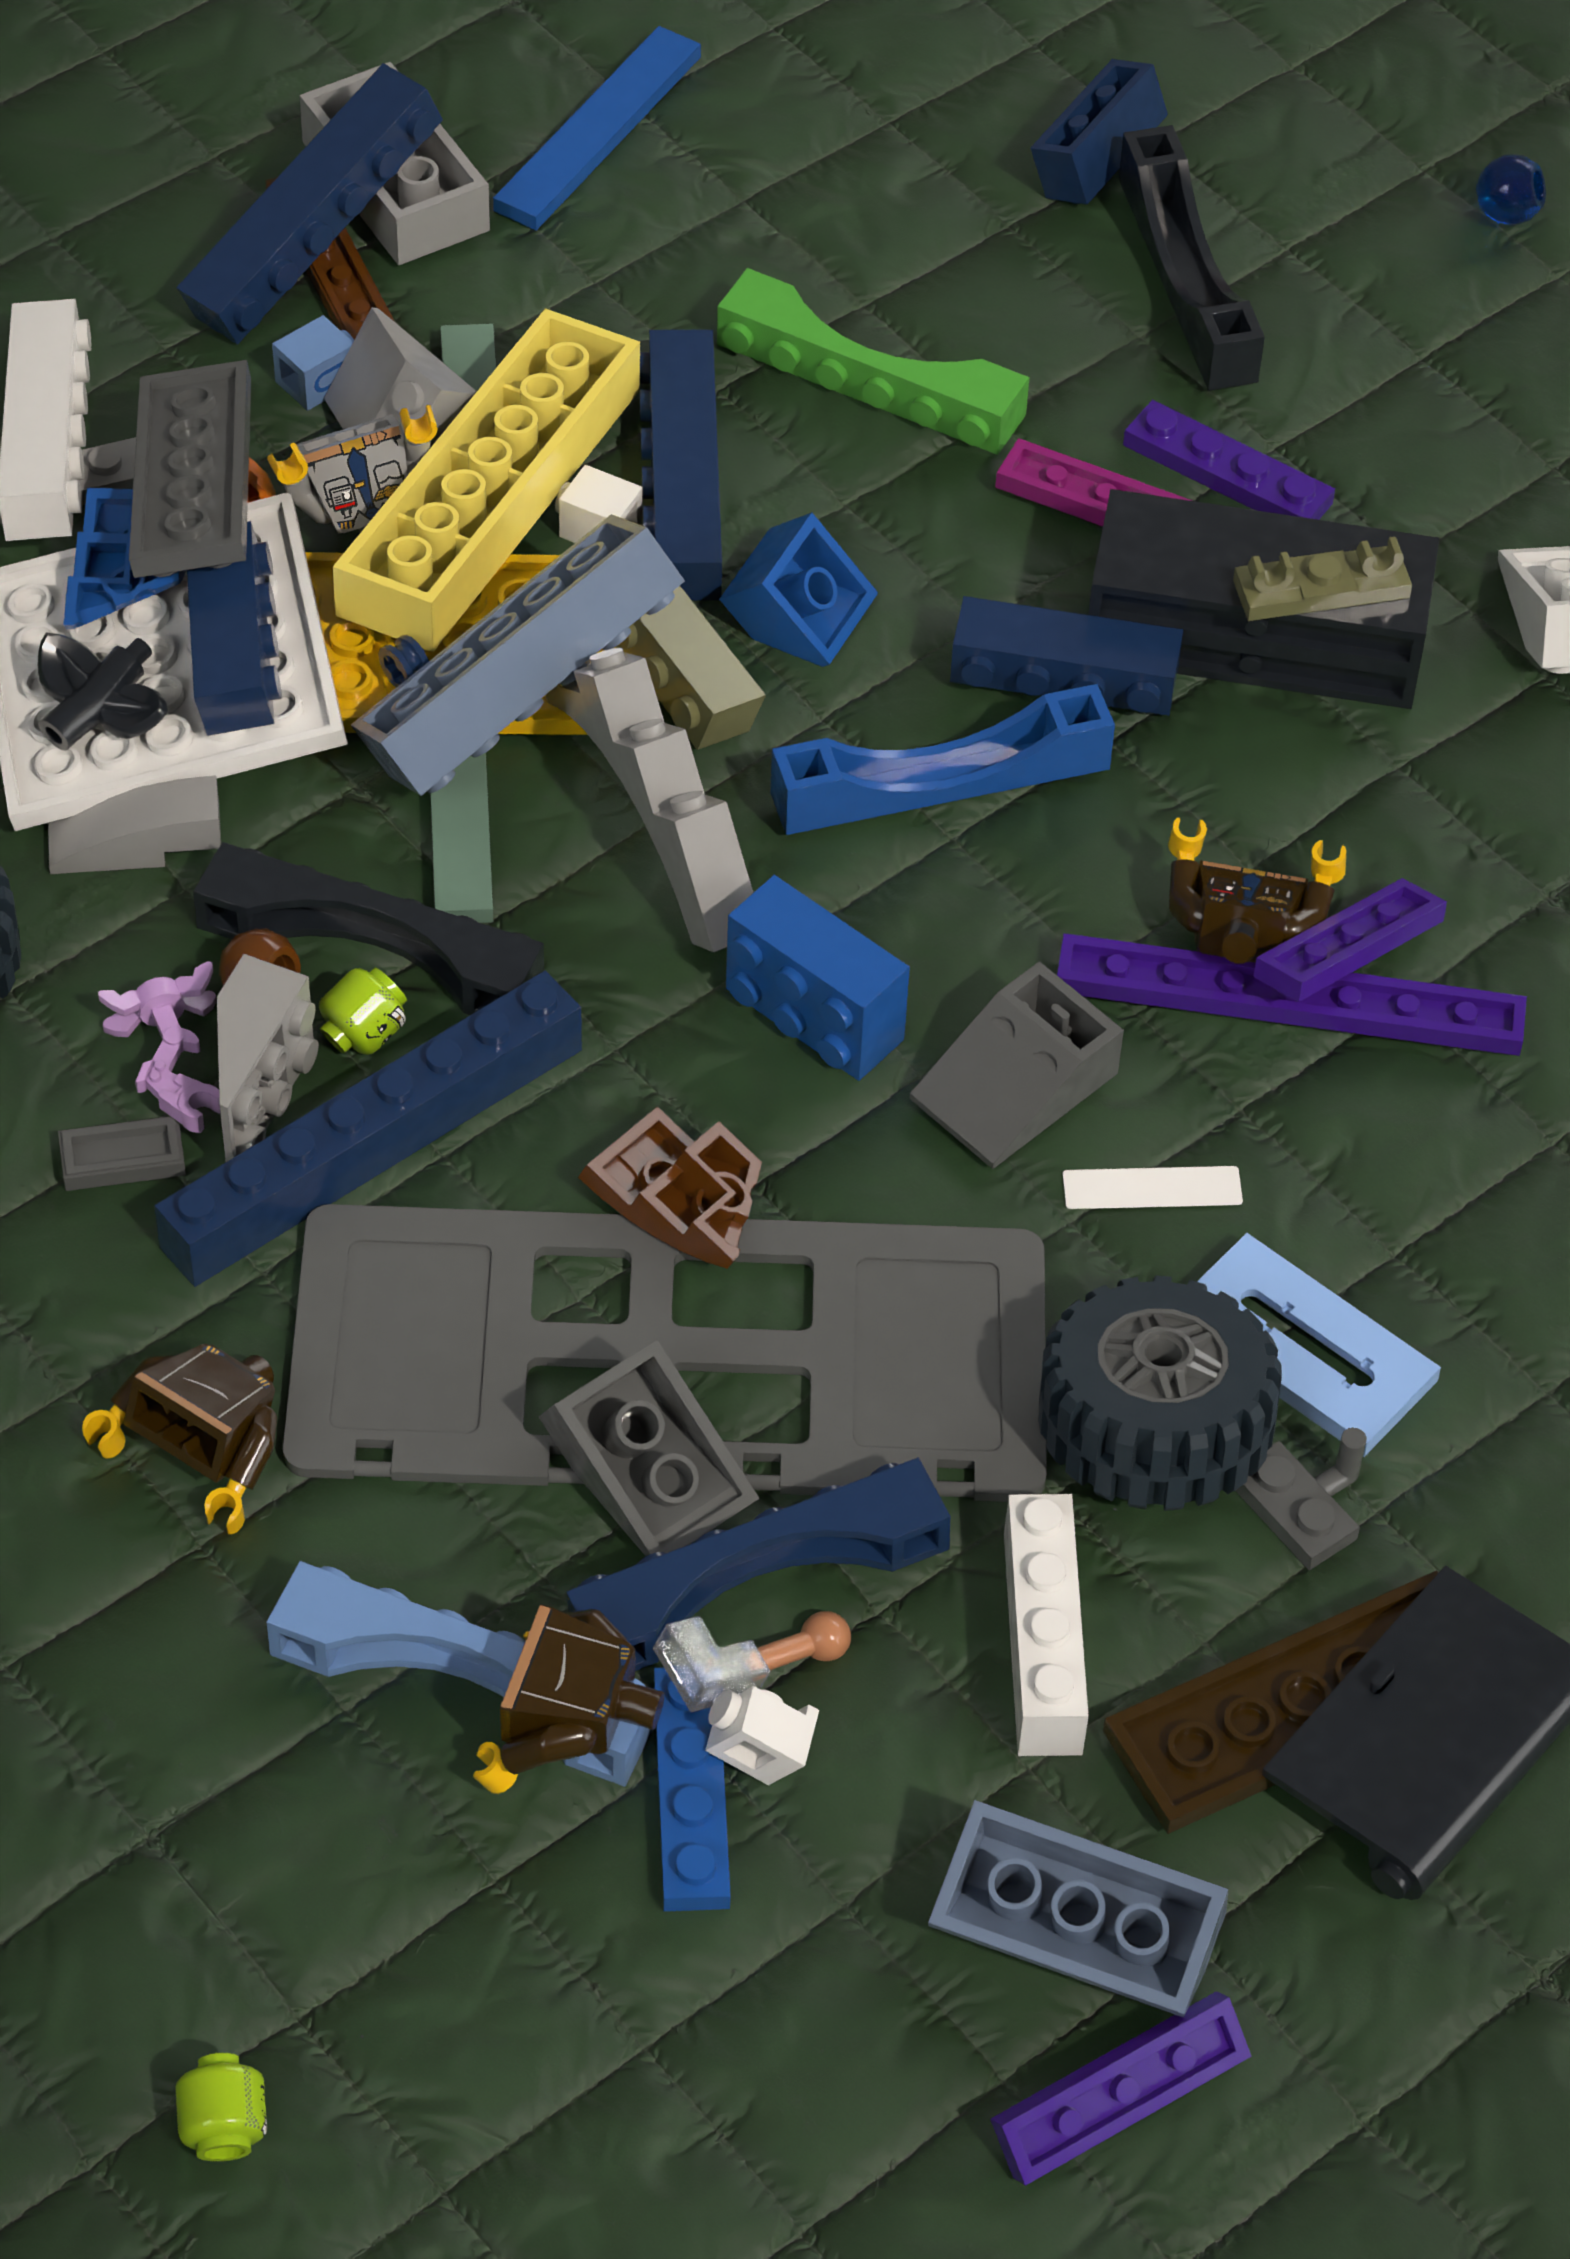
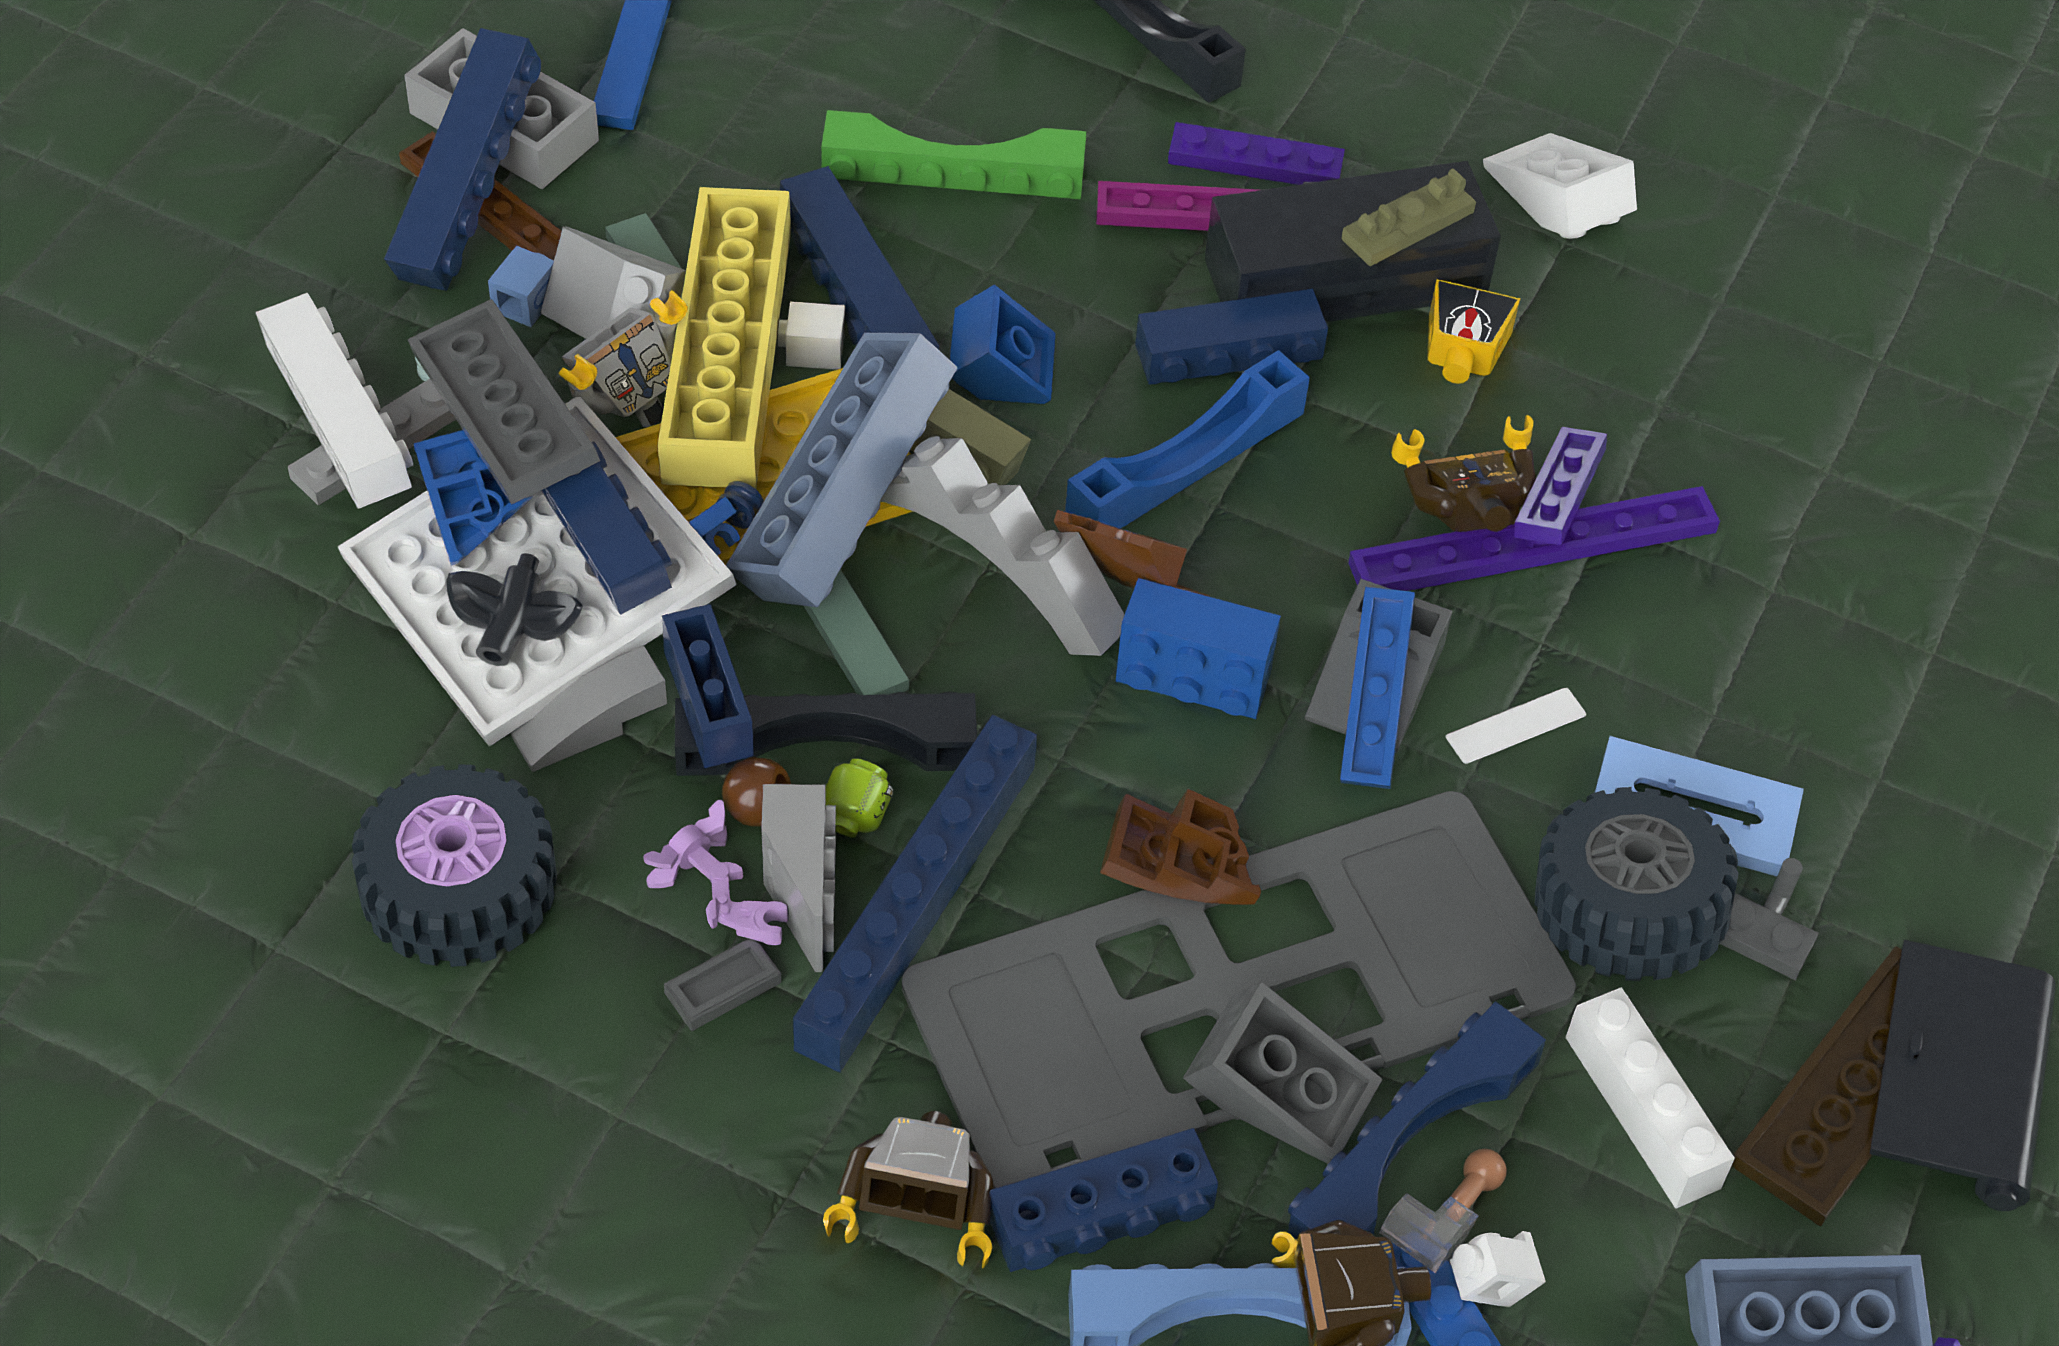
camera: 25 degrees left, 0 degrees up
none -> dark blue brick [662,604,754,768]
none -> blue tile [689,496,740,556]
none -> dark blue brick [990,1128,1218,1272]
none -> reddish brown slope [1054,510,1210,597]
none -> blue plate [1340,587,1415,789]
none -> torso [1427,279,1520,384]

